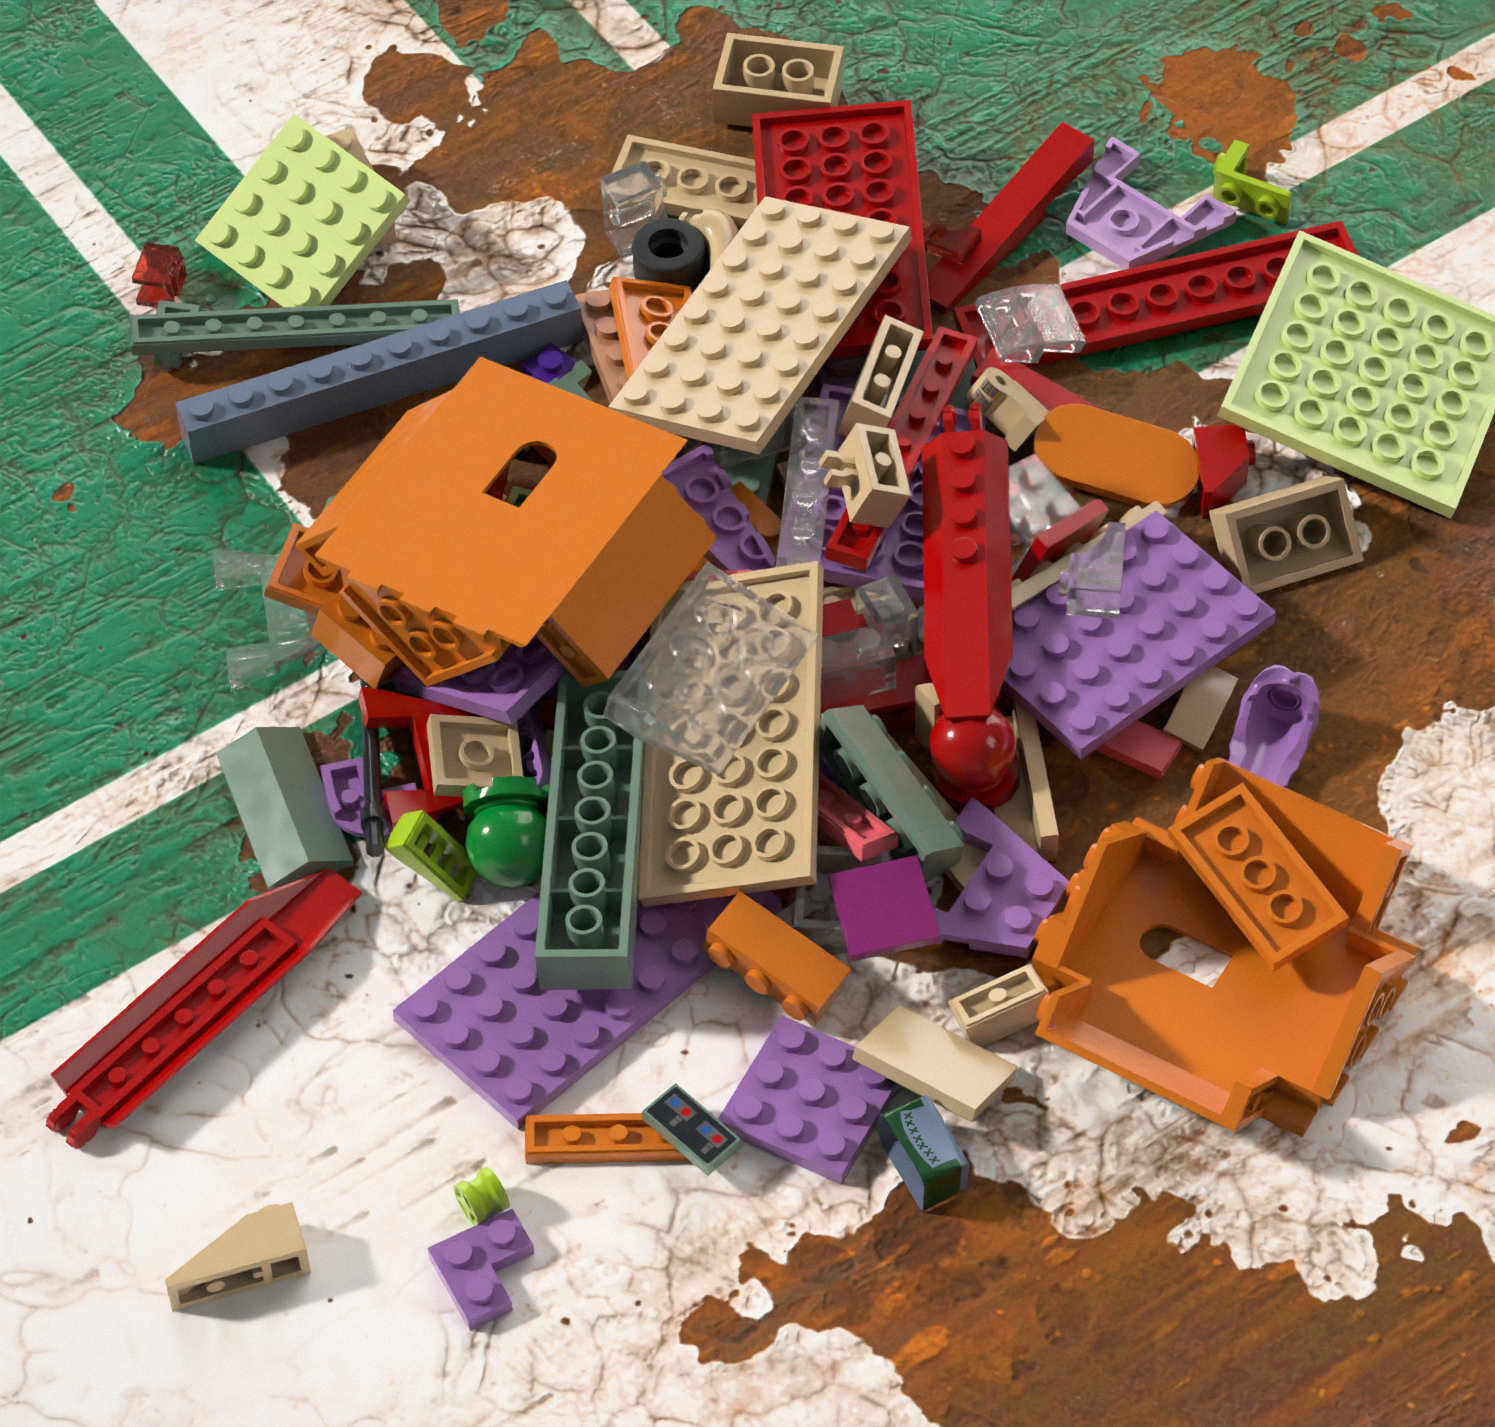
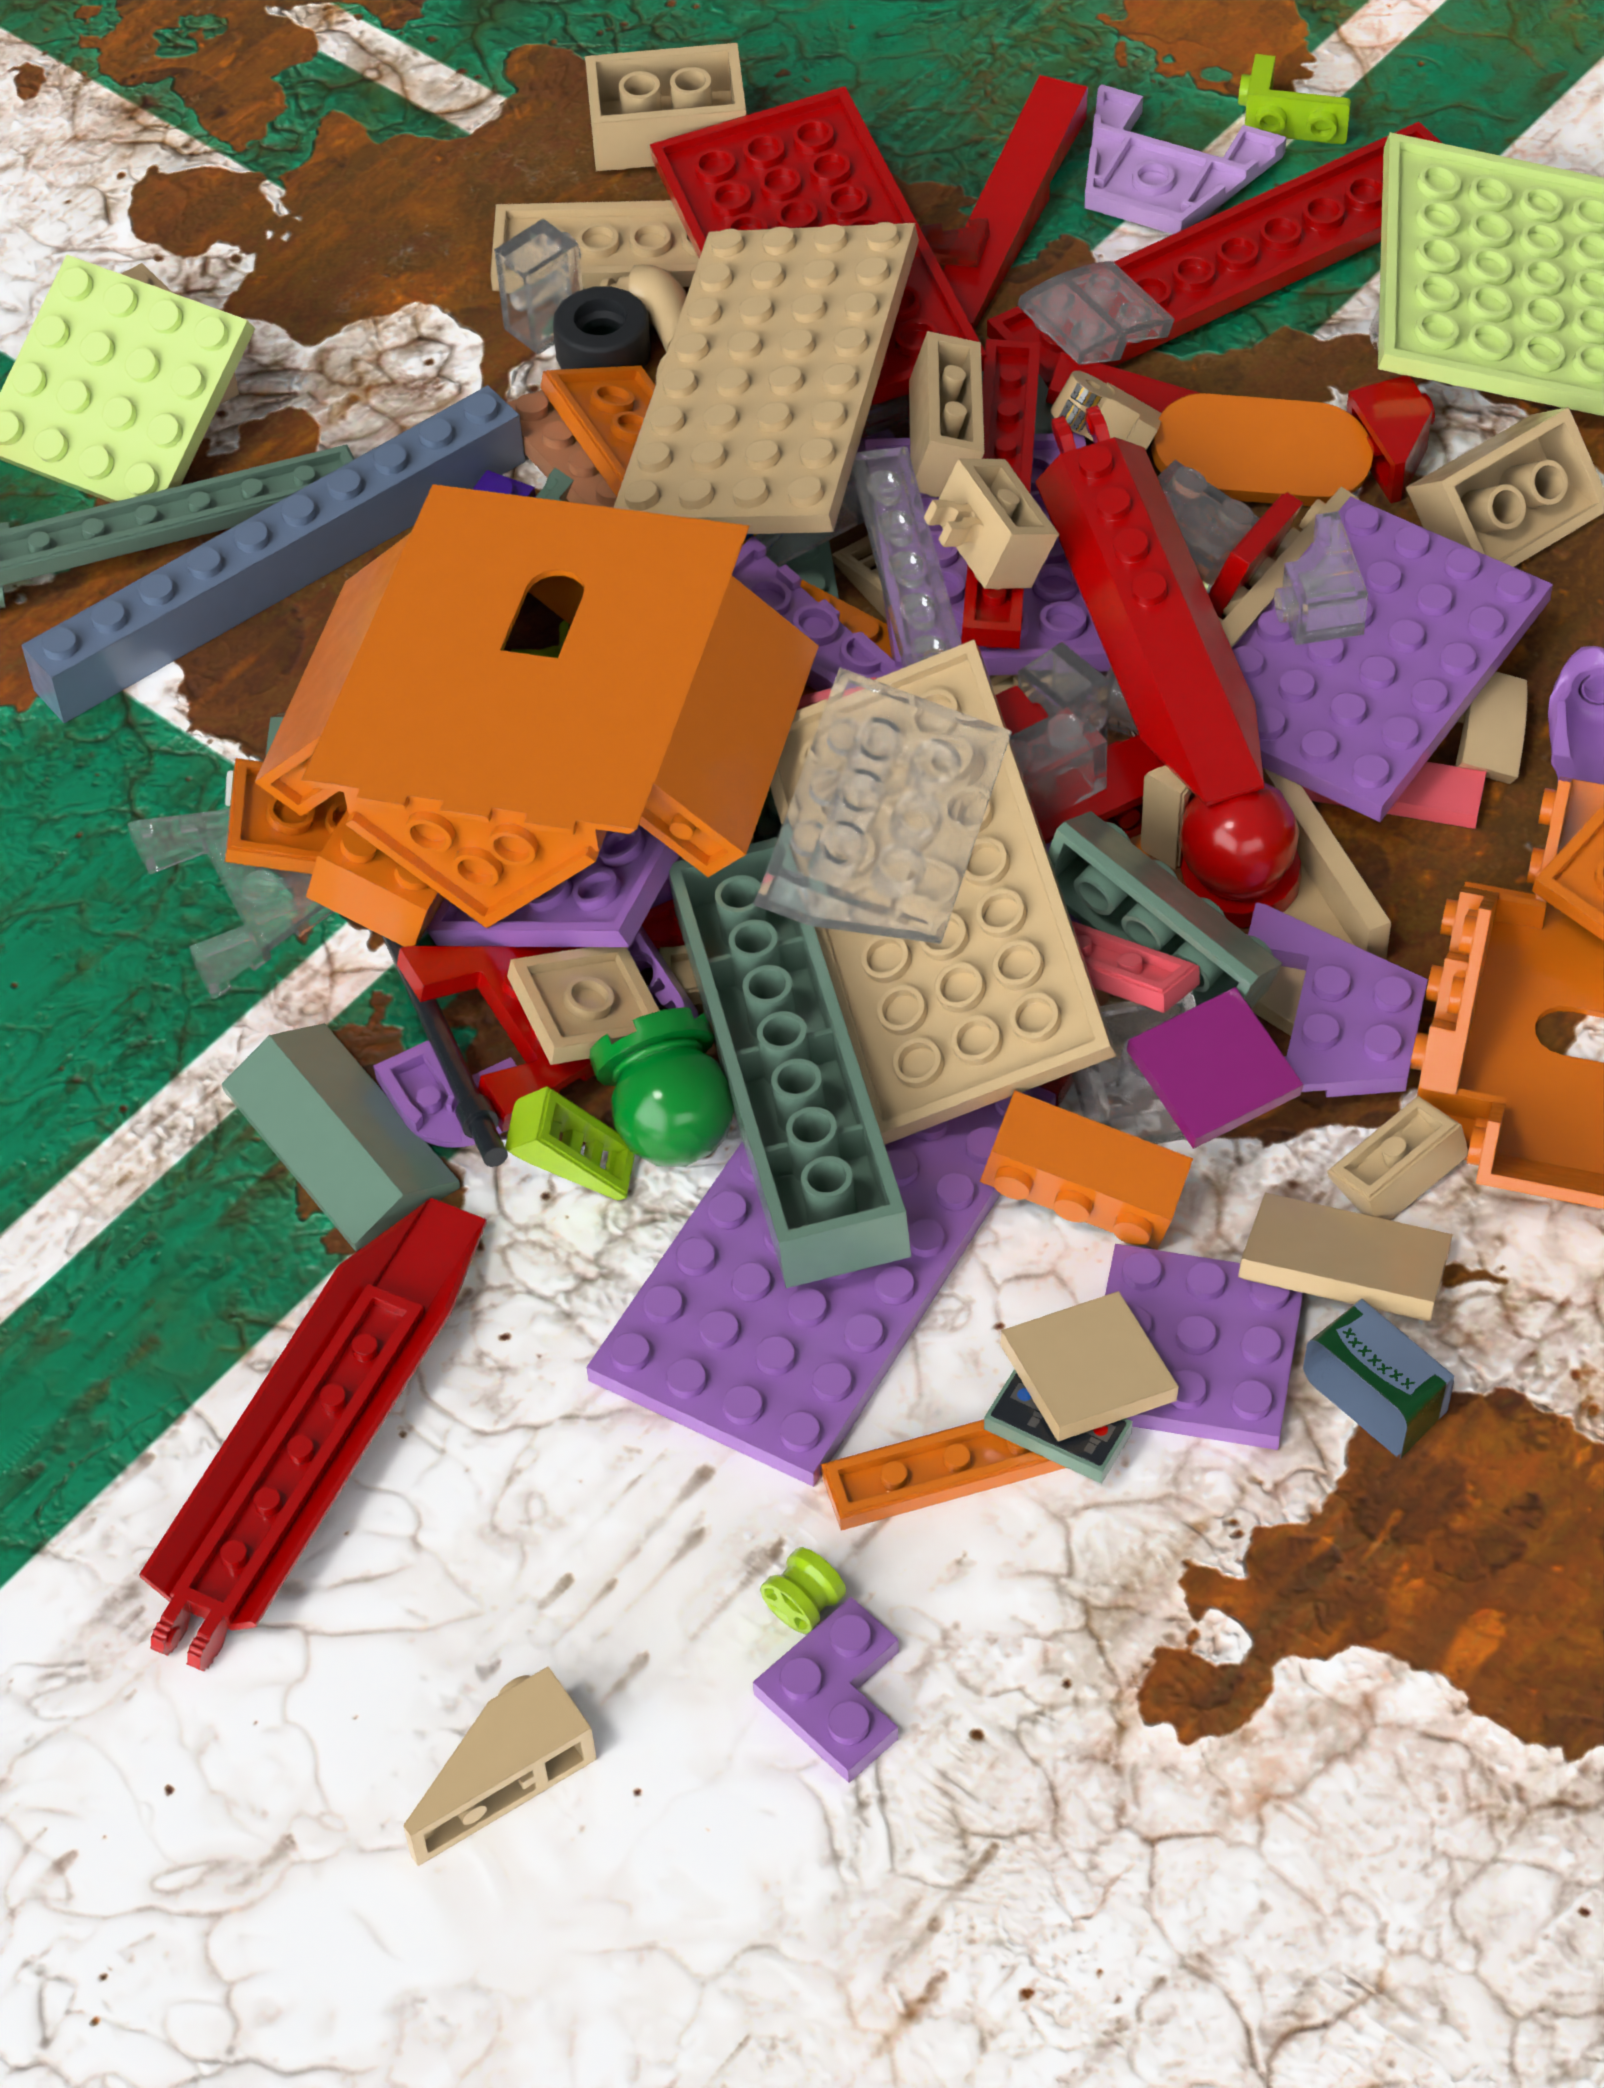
camera: 15 degrees left, 0 degrees up
none -> tan tile [1000,1291,1179,1441]

